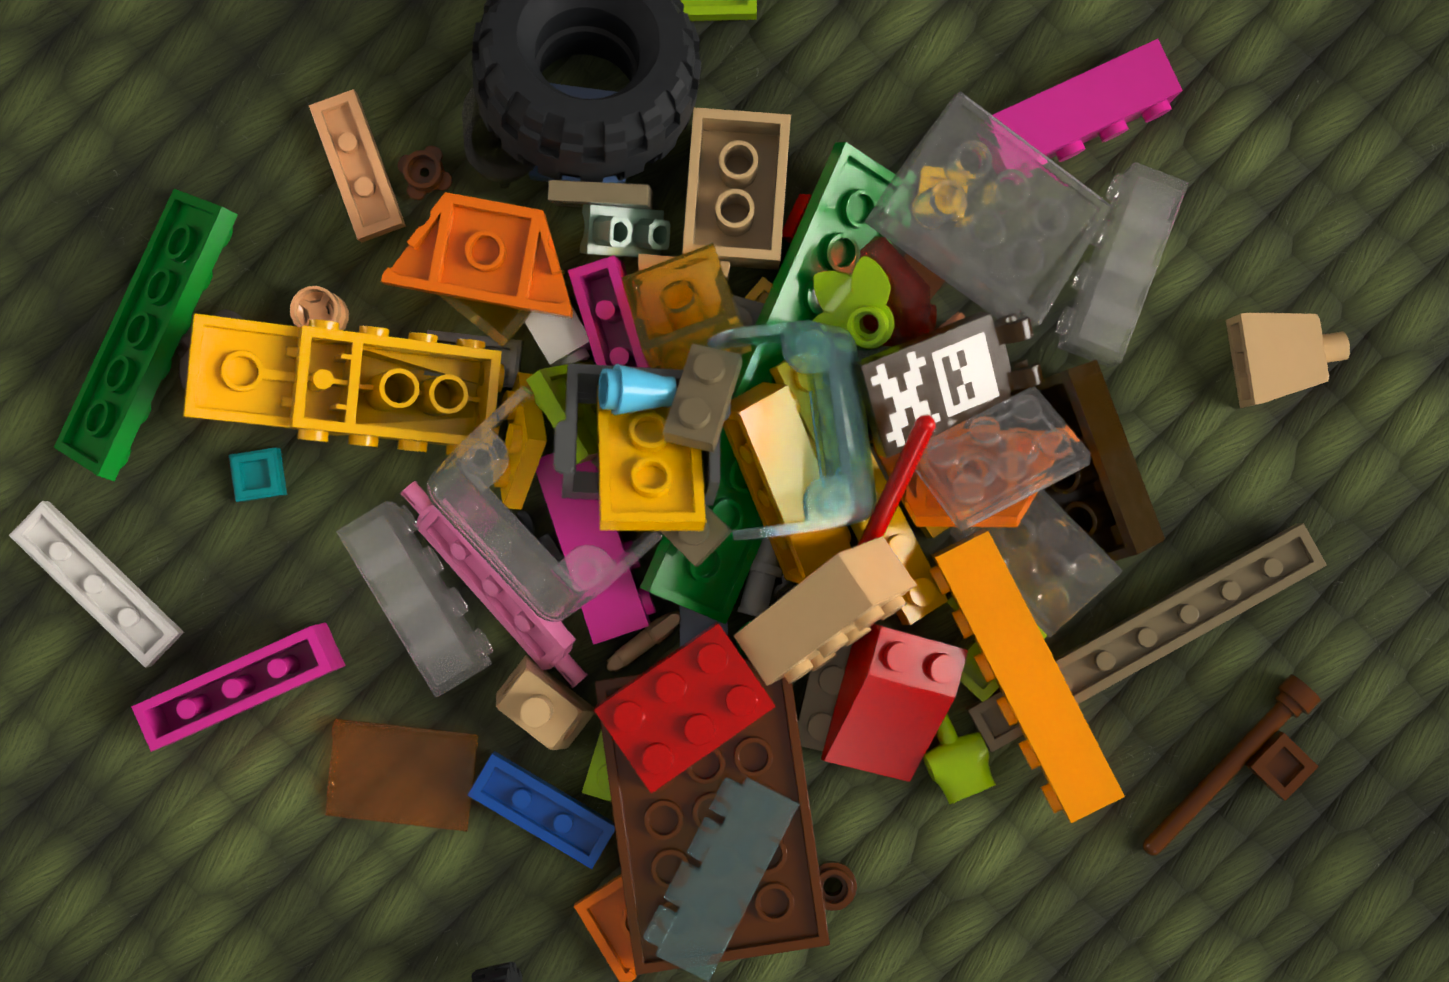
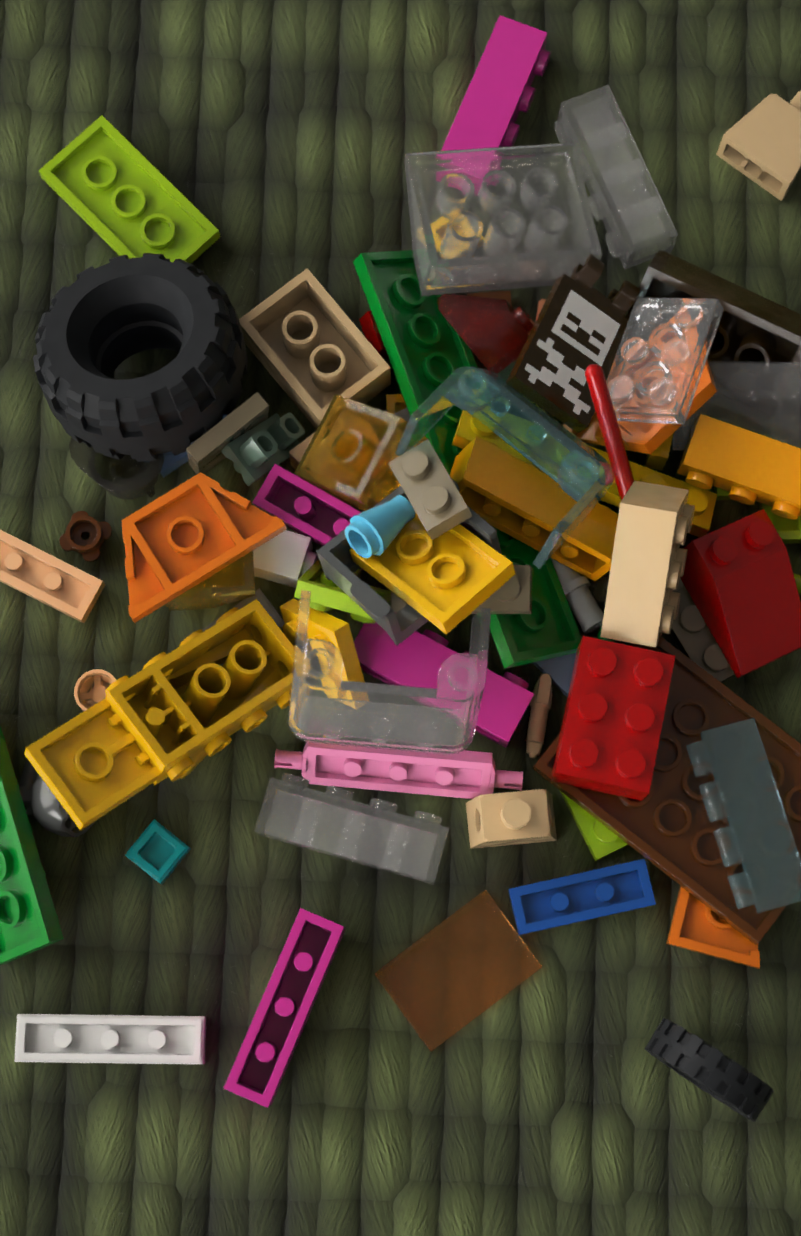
camera: 40 degrees left, 10 degrees down
lime plate [807,256,895,349] -> none

